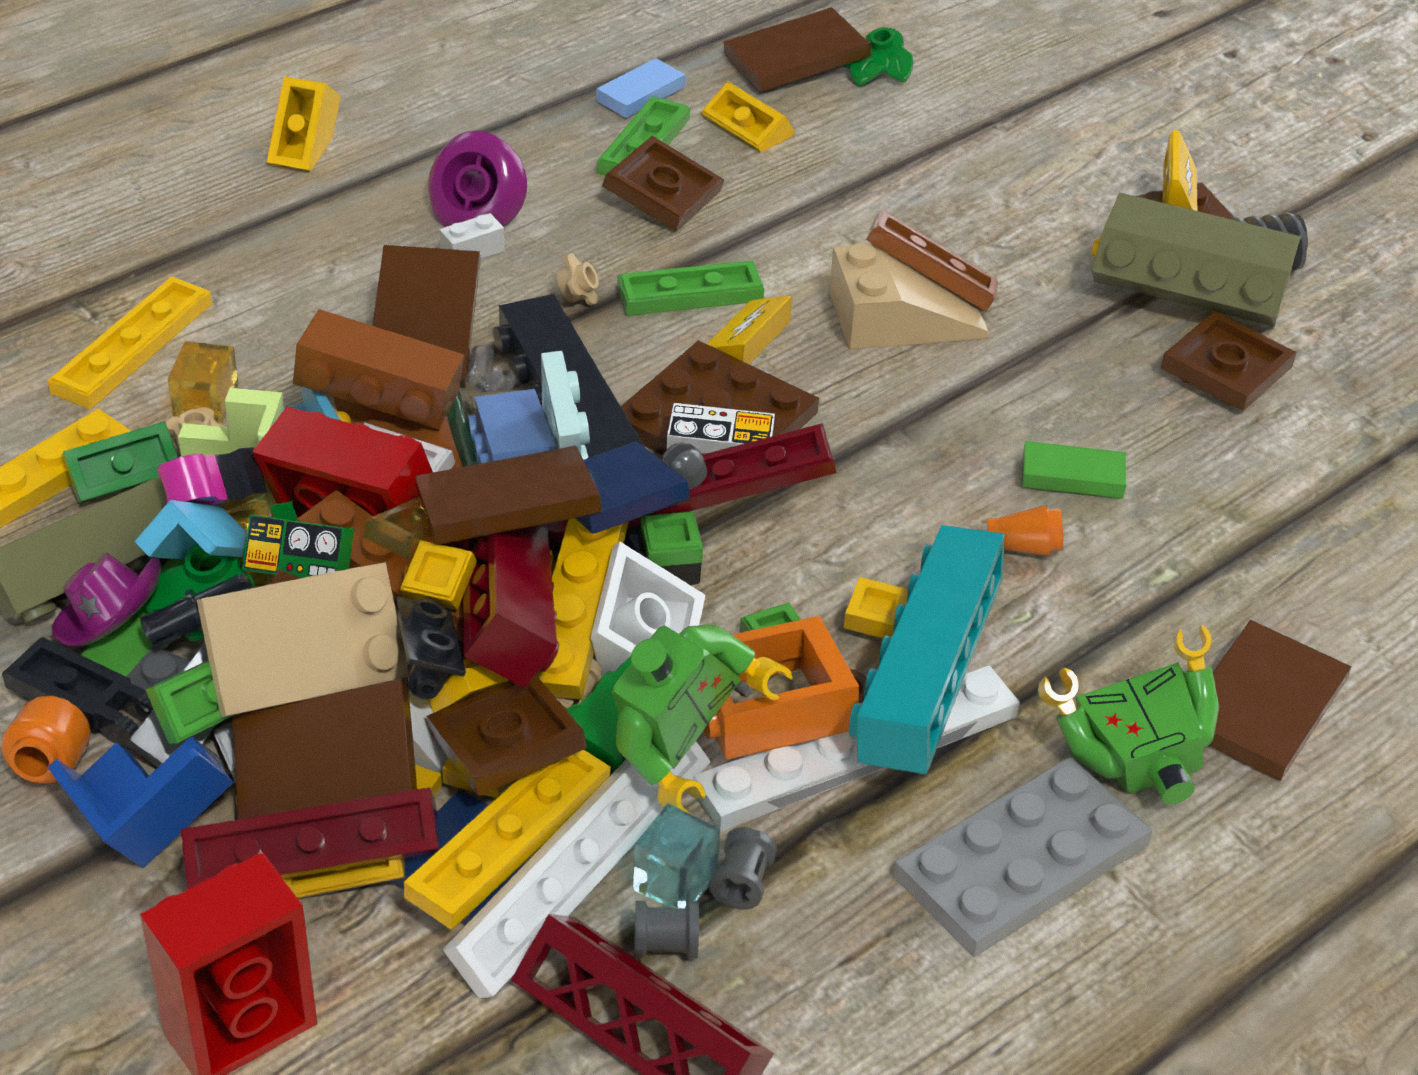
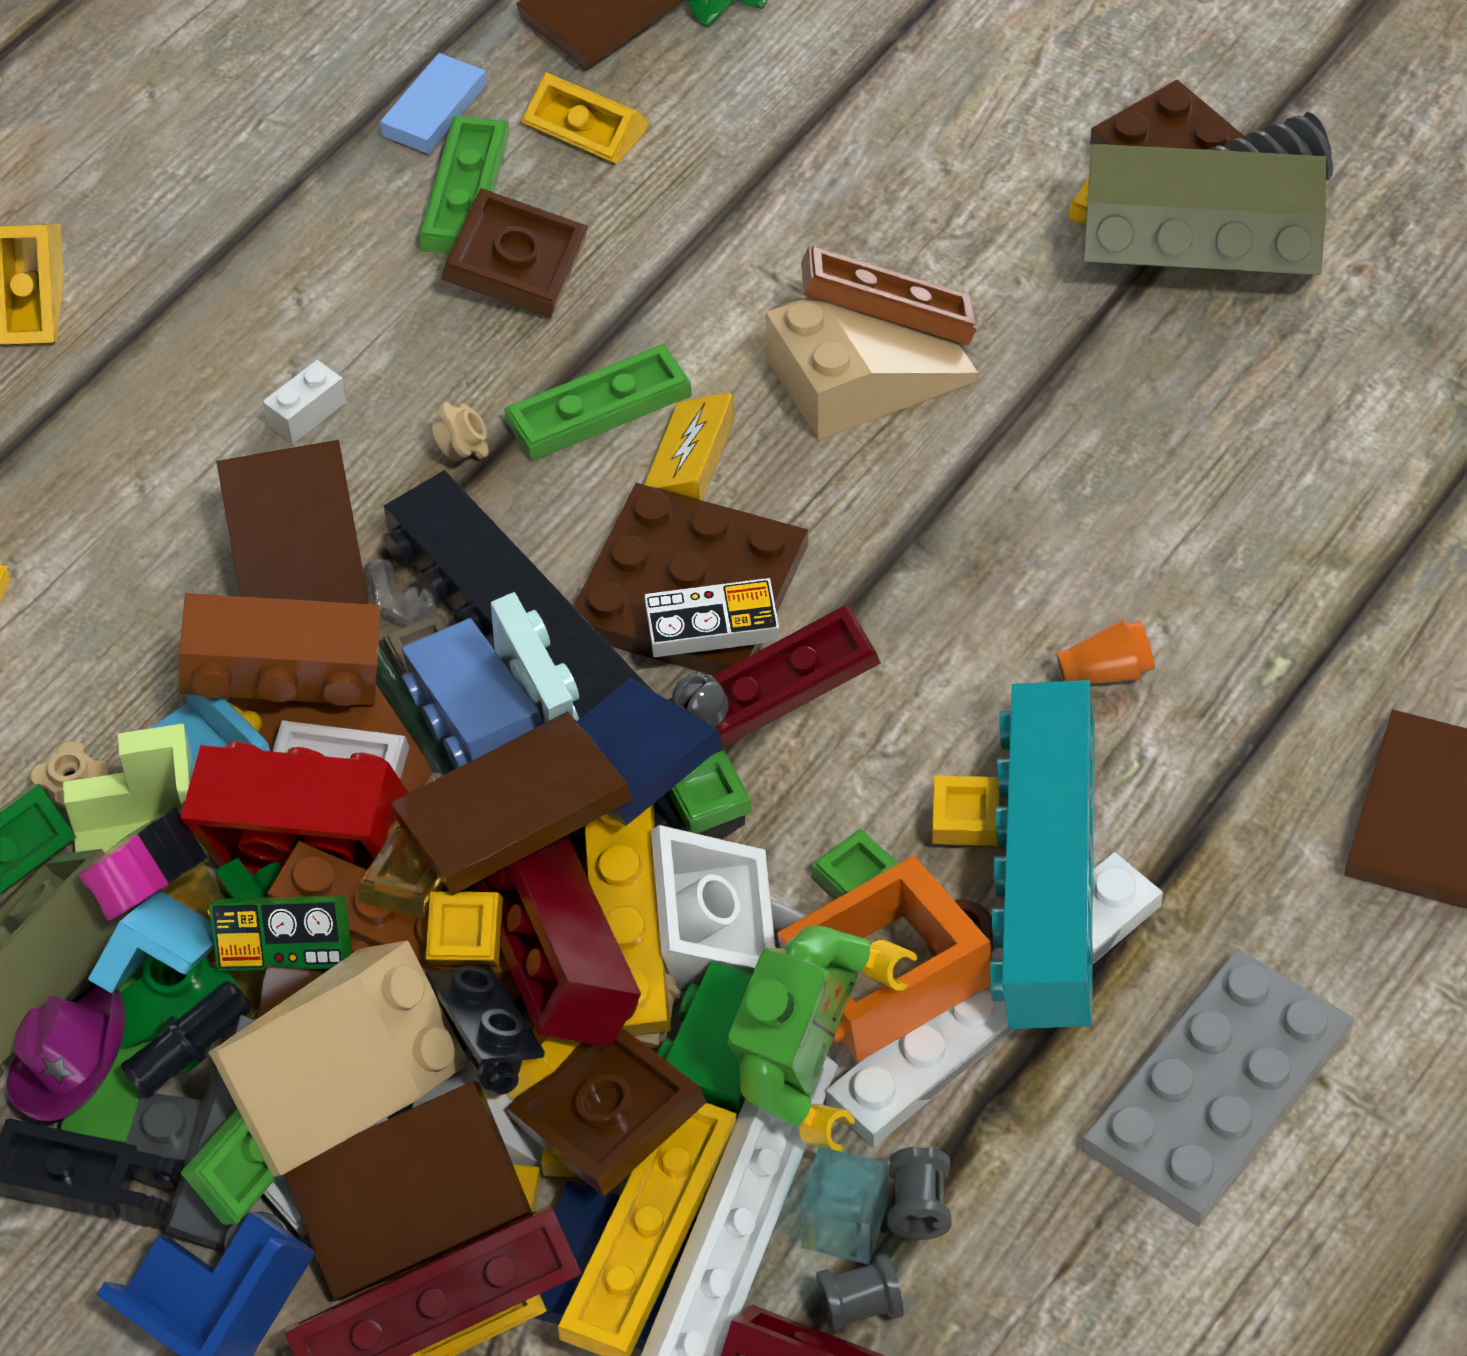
camera: 10 degrees left, 10 degrees up
orange head [1,696,91,784] -> none
clear yellow brick [168,341,239,423] -> none
magenta hat [428,130,527,227] -> none
bright green tile [1022,441,1126,499] -> none
bright green torso [1038,625,1219,804] -> none
reddish brown plate [1161,311,1297,411] -> none
yellow slope [1162,130,1197,211] -> none

